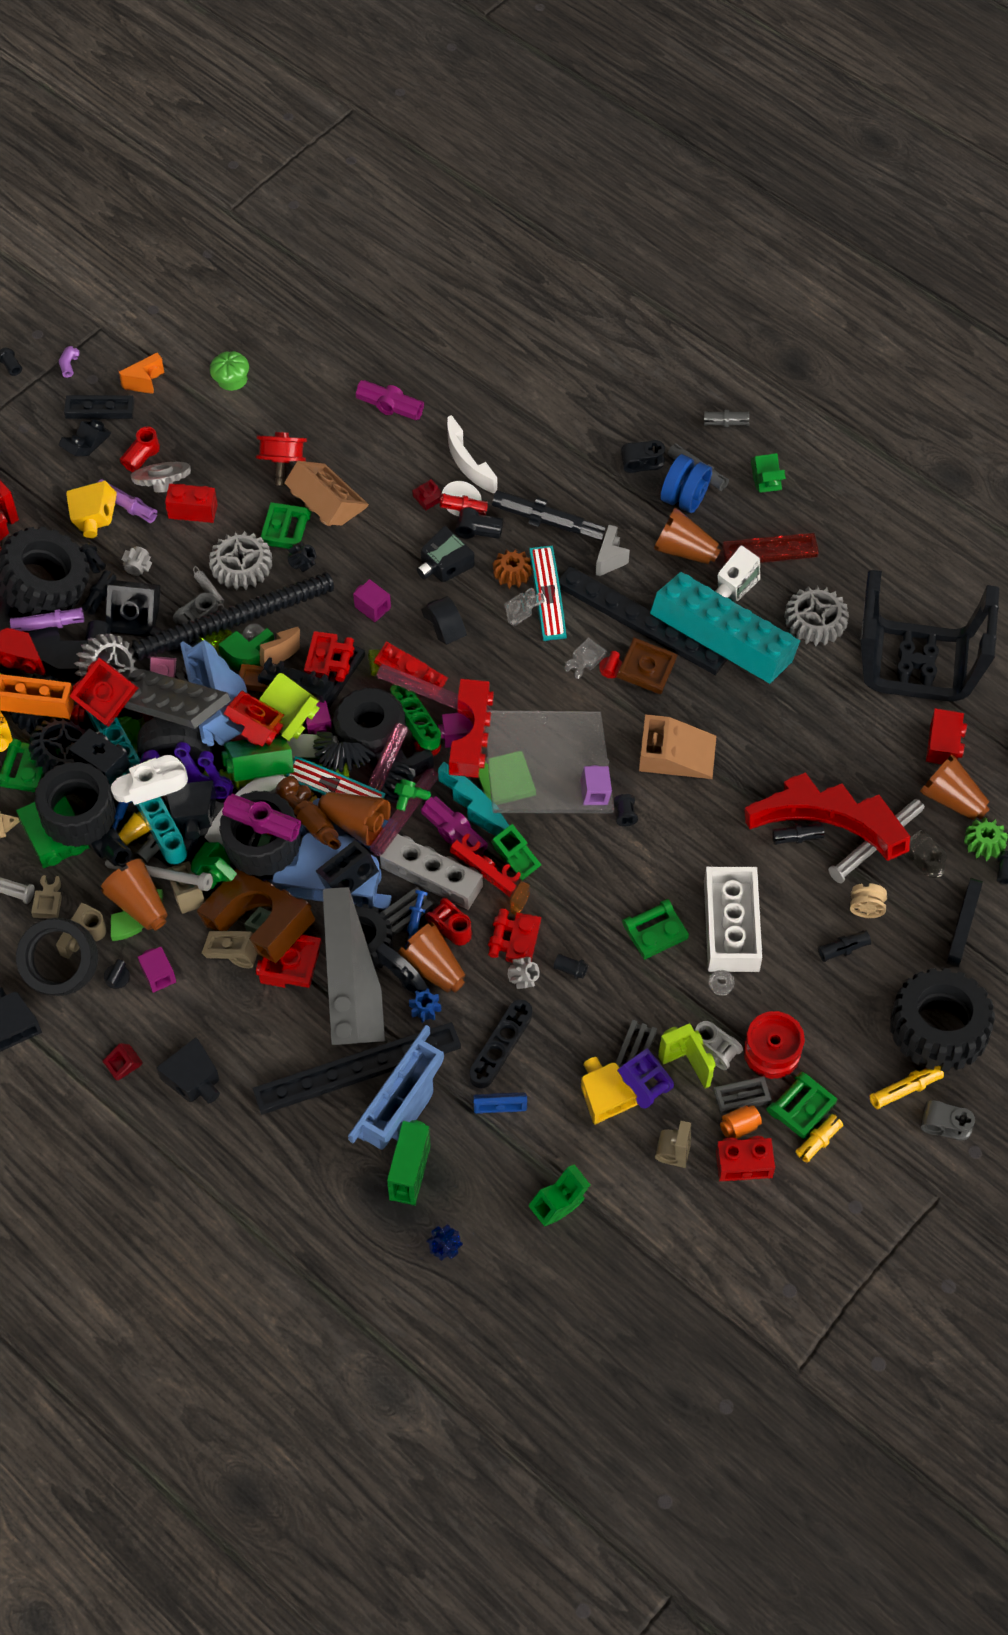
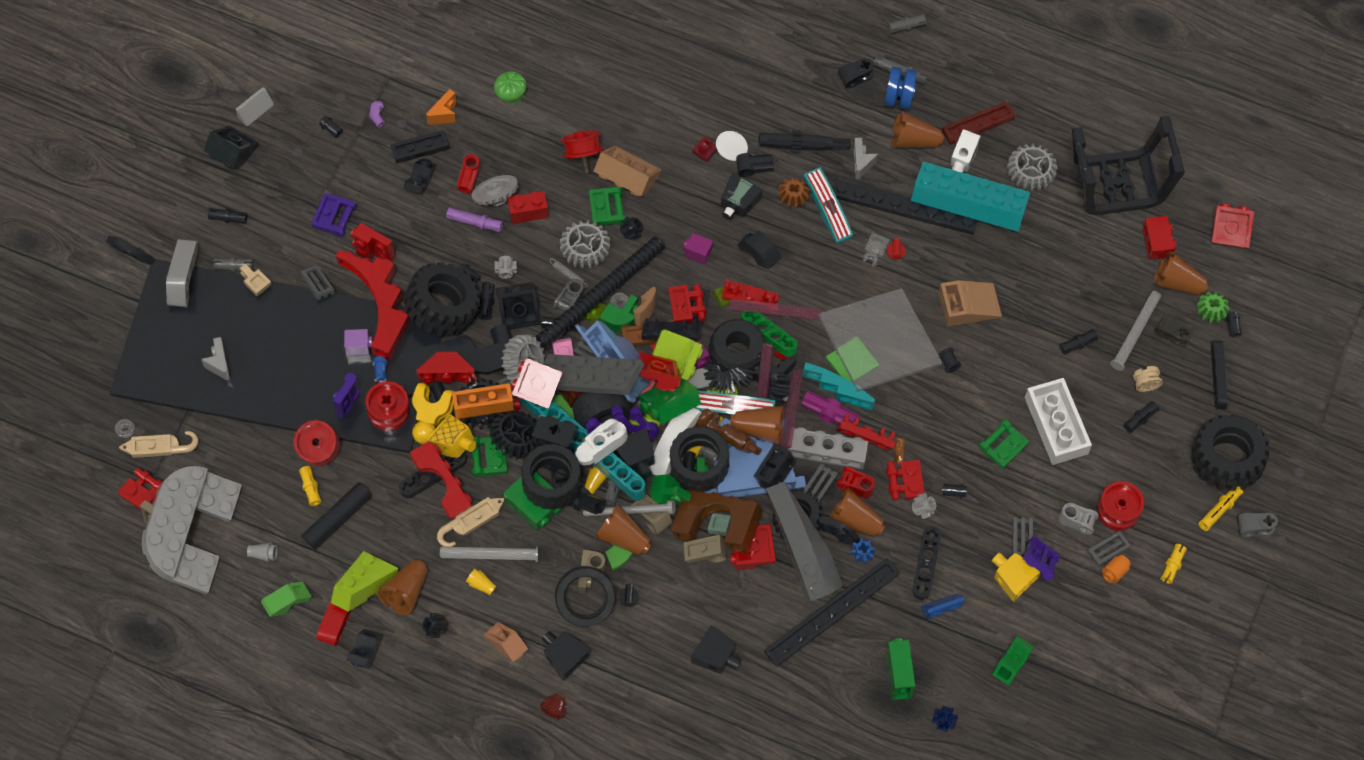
camera: 20 degrees left, 5 degrees up
medium lavender pin [10,607,84,631] -> none
dark tan plate [31,875,62,919] -> none
yellow torso [67,481,117,538] -> none
dark red slope [103,1043,143,1081] -> none
magenta brick [138,947,176,993] -> none
magenta piece [222,794,301,842] -> none
medium blue brick [348,1025,444,1150] -> none
magenta piece [355,380,424,420] -> none
green piece [394,779,431,811] -> none
blue piece [405,890,428,949] -> none
magenta brick [438,713,473,748] -> none
red pin [440,493,488,515] -> none
white slope [447,415,497,493] -> none
red arch [449,679,494,778] -> none
green brick [491,824,542,881] -> none
clear plate [504,588,545,626] -> none
medium lavender brick [580,765,612,805] -> none
reddish brown plate [617,638,678,695] -> none
dark tan plate [655,1121,691,1168] -> none
lime bracket [658,1023,716,1089] -> none
clear plate [709,970,735,995] -> none
red brick [716,1136,775,1181] -> none
red arch [745,772,910,861] -> none
green brick [751,453,786,493] -> none
green plate [766,1072,838,1139] -> none

